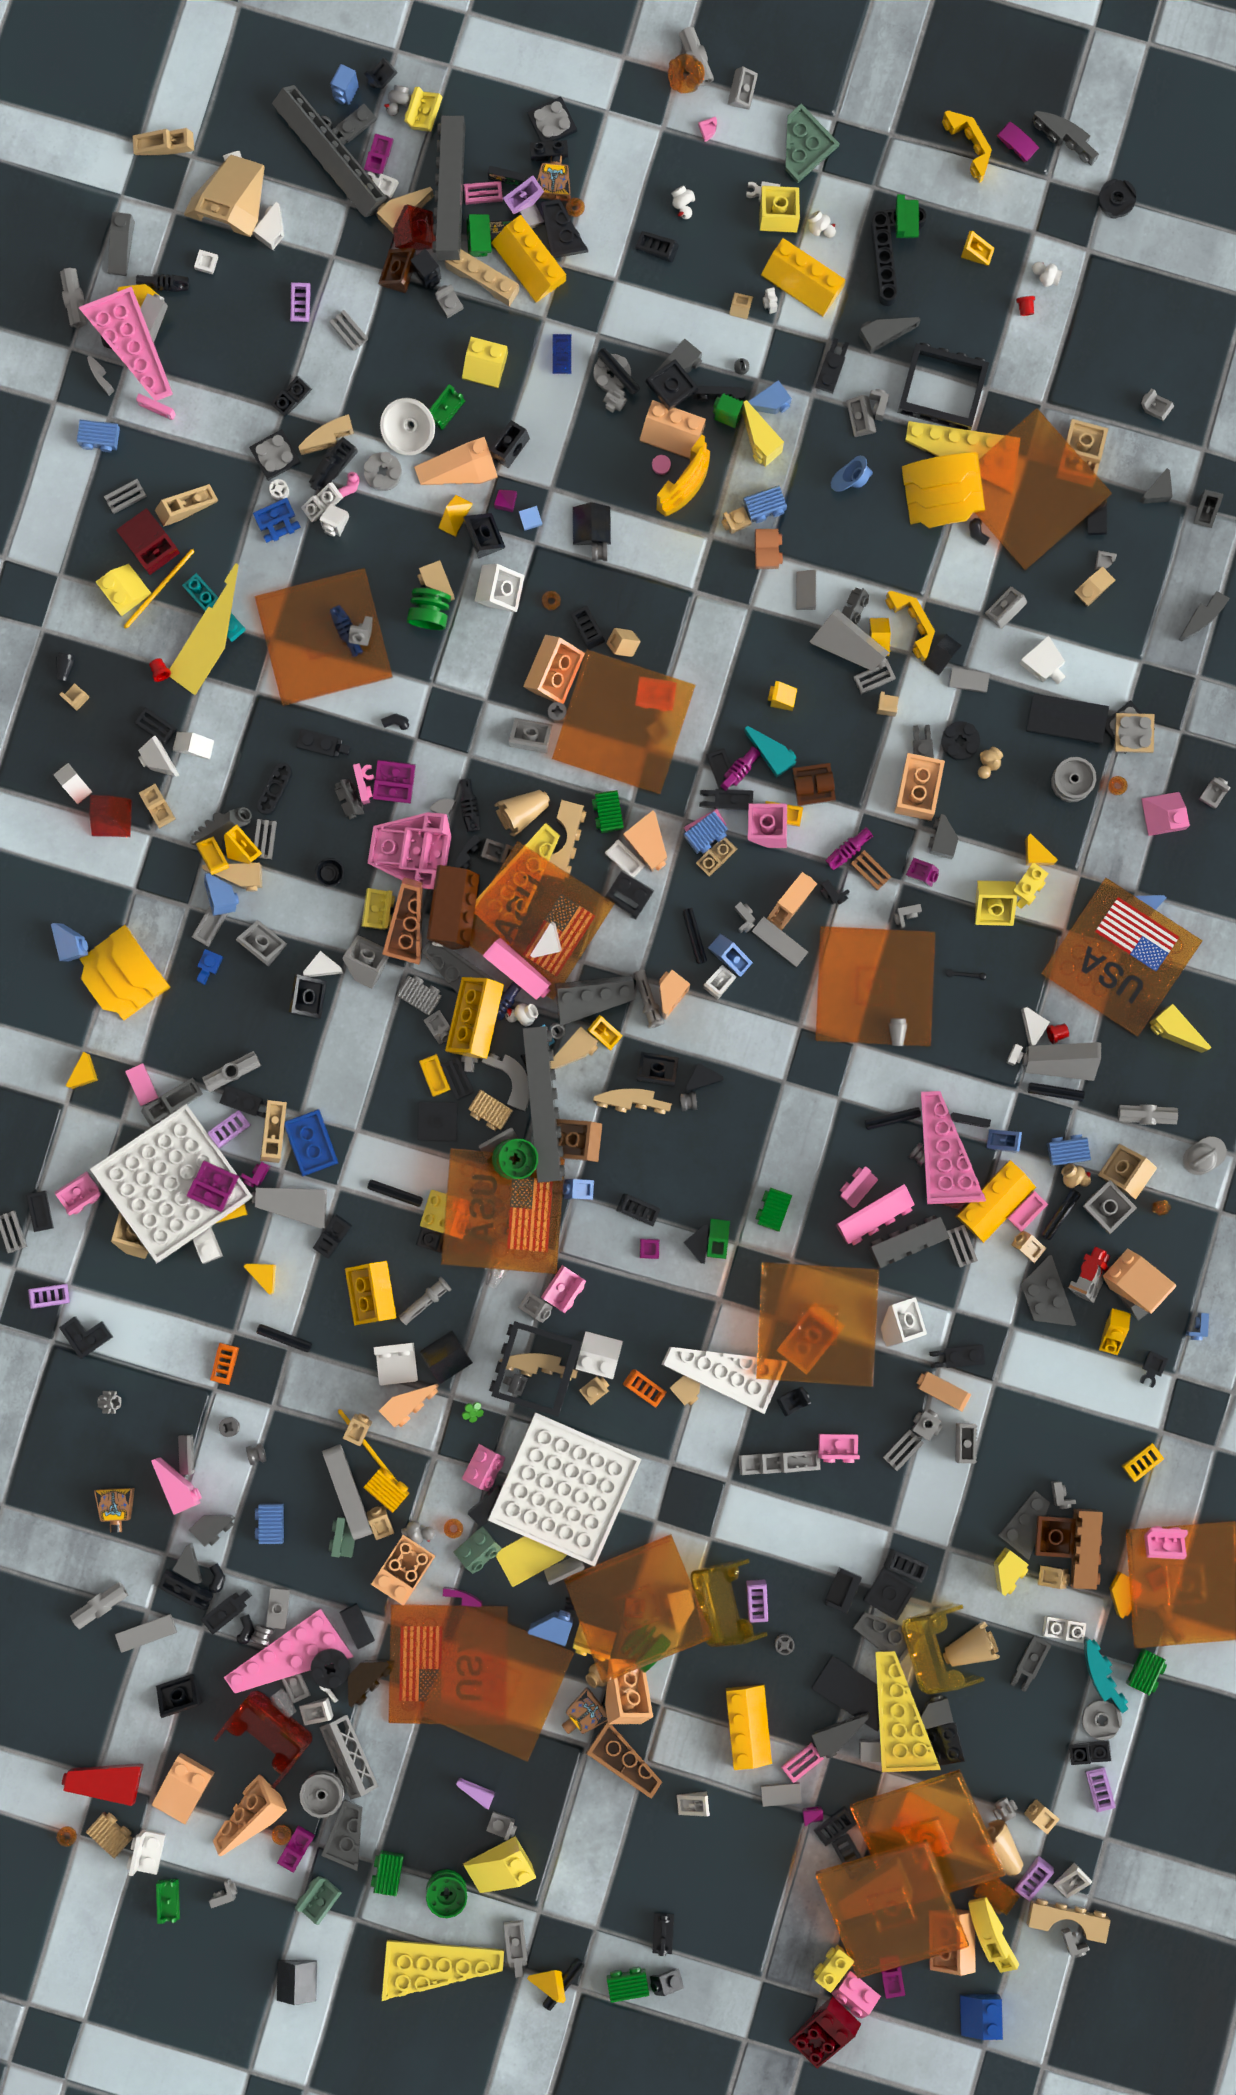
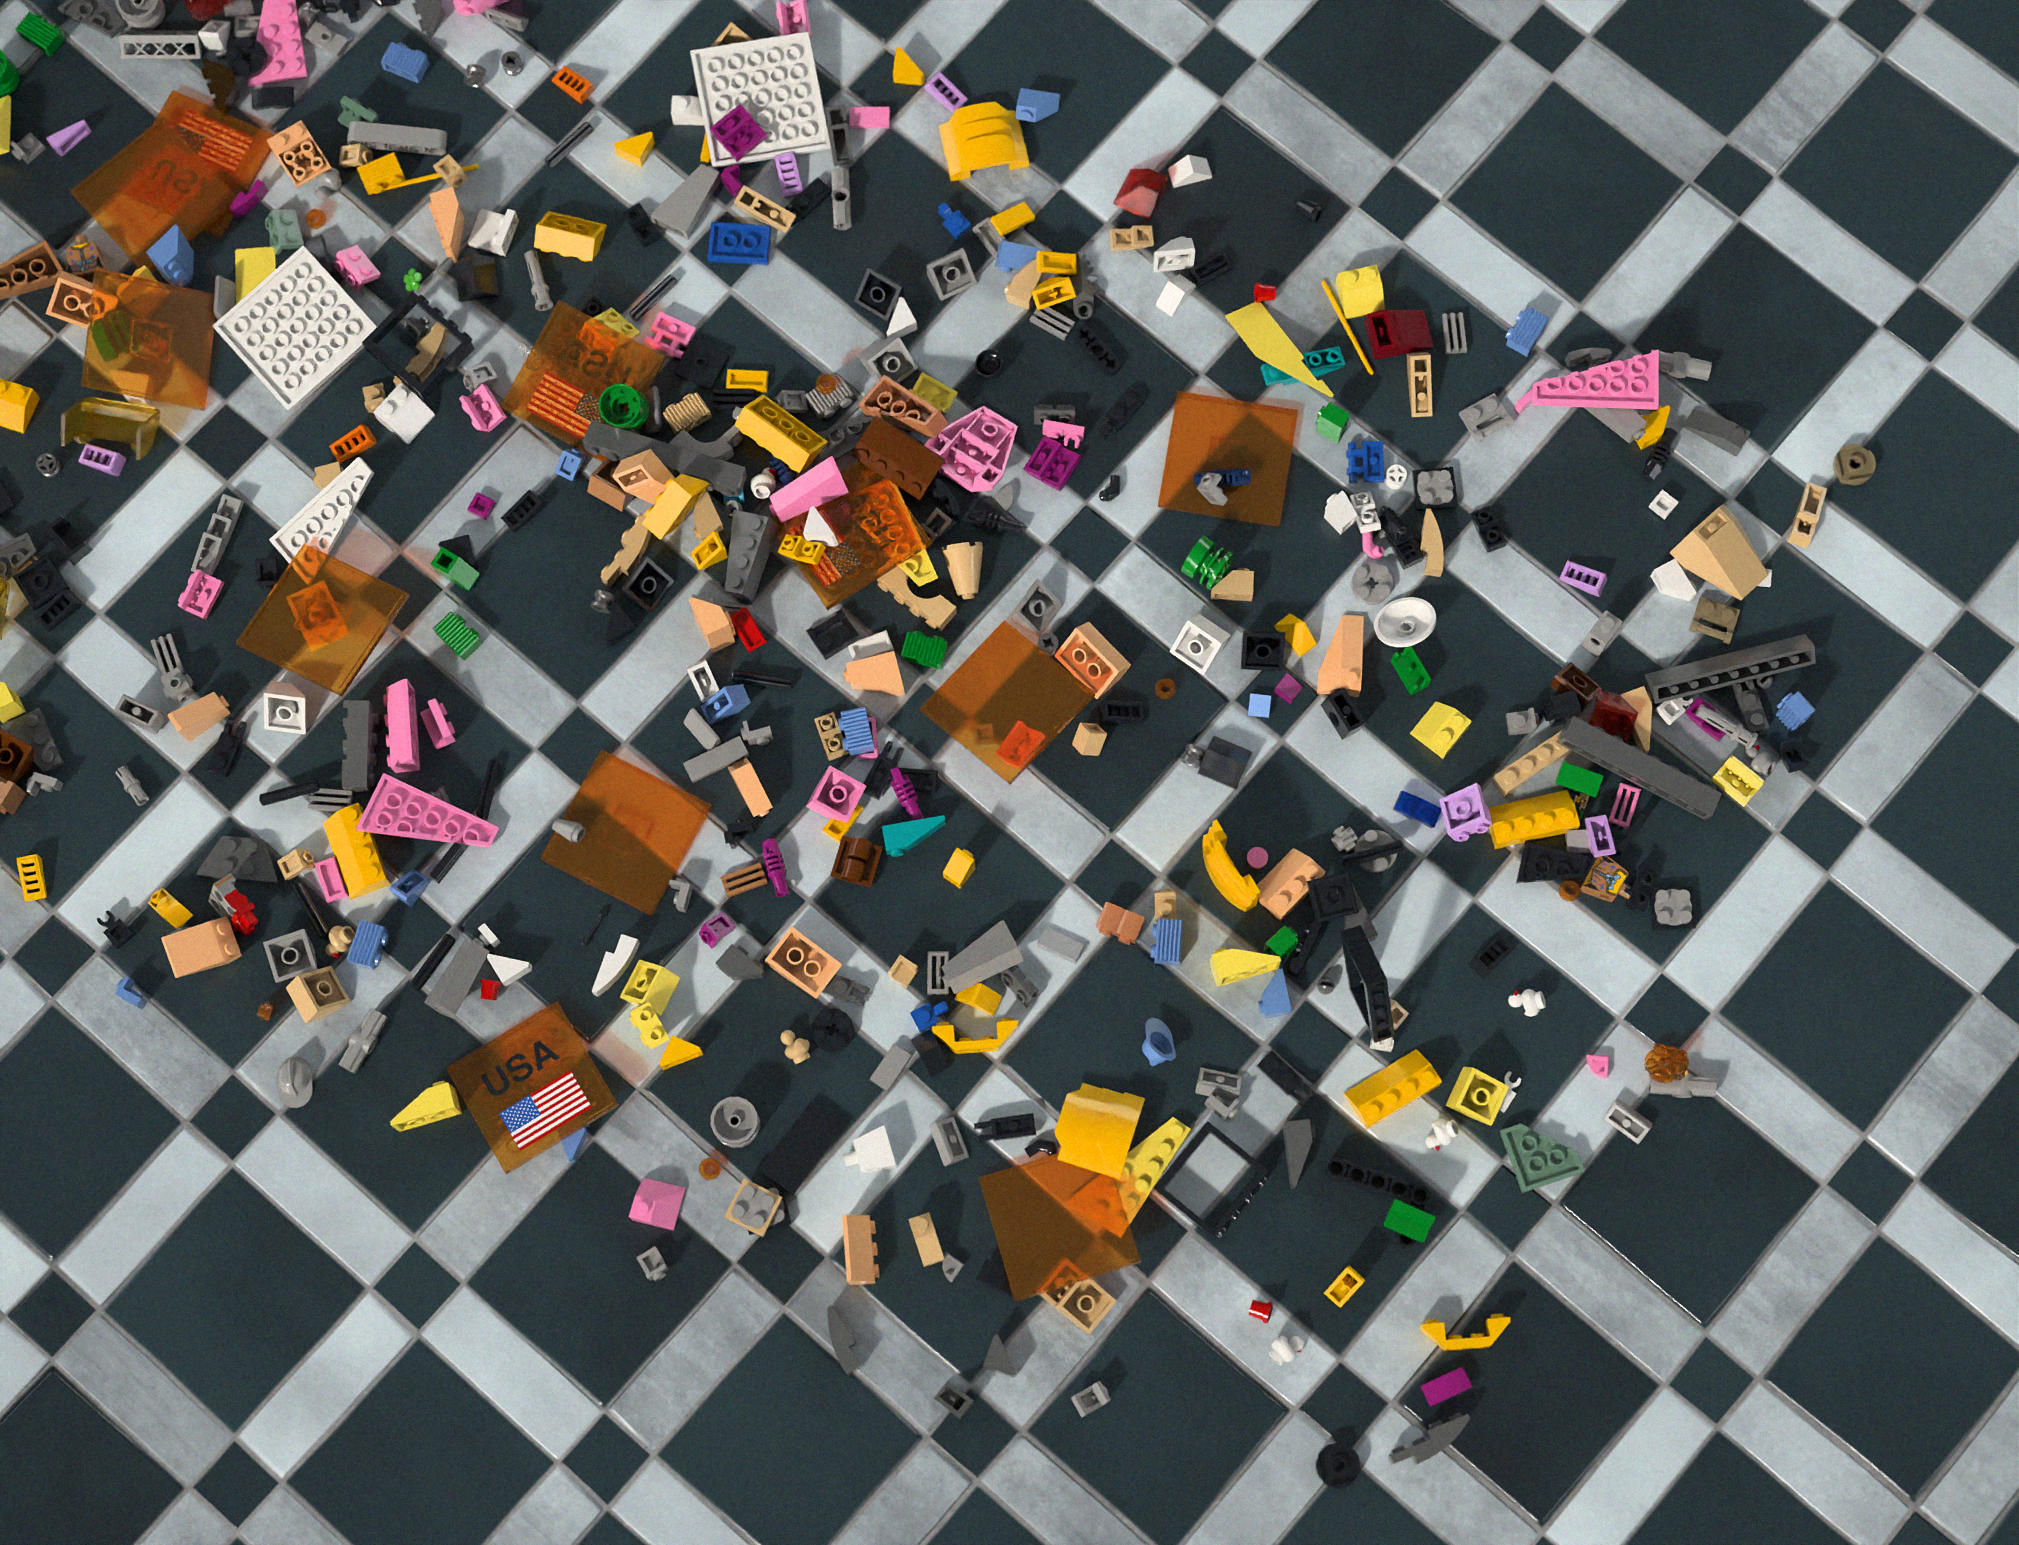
camera: 115 degrees right, 10 degrees down
tan panel [59,683,90,711] -> none
light grey tile [329,310,368,351] -> none
none -> light grey pin [115,766,149,806]
none -> black axle [259,779,320,806]
none -> white slope [592,934,640,997]
none -> light nougat slope [612,449,675,505]
none -> yellow slope [642,474,709,540]
none -> bright pink plate [645,312,697,359]
none -> light grey slope [684,708,721,751]
none -> red tile [730,606,767,653]
none -> yellow slope [778,534,826,565]
none -> clear orange plate [816,374,836,394]
none -> light nougat slope [842,1215,879,1286]
none -> blue plate [910,1001,950,1033]
none -> lavender slope [924,71,968,113]
none -> black hinge [974,1113,1036,1142]
none -> yellow tile [990,201,1035,236]
none -> green brick [1315,402,1350,443]
none -> black window [1340,925,1395,1043]
none -> lavender plate [1439,783,1493,842]
none -> light grey plate [1459,393,1514,443]
none -> light grey torso [1581,610,1623,658]
none -> dark tan plate [1689,596,1740,644]
none -> light grey pin [1695,704,1758,750]
none -> dark tan plate [1833,444,1876,485]

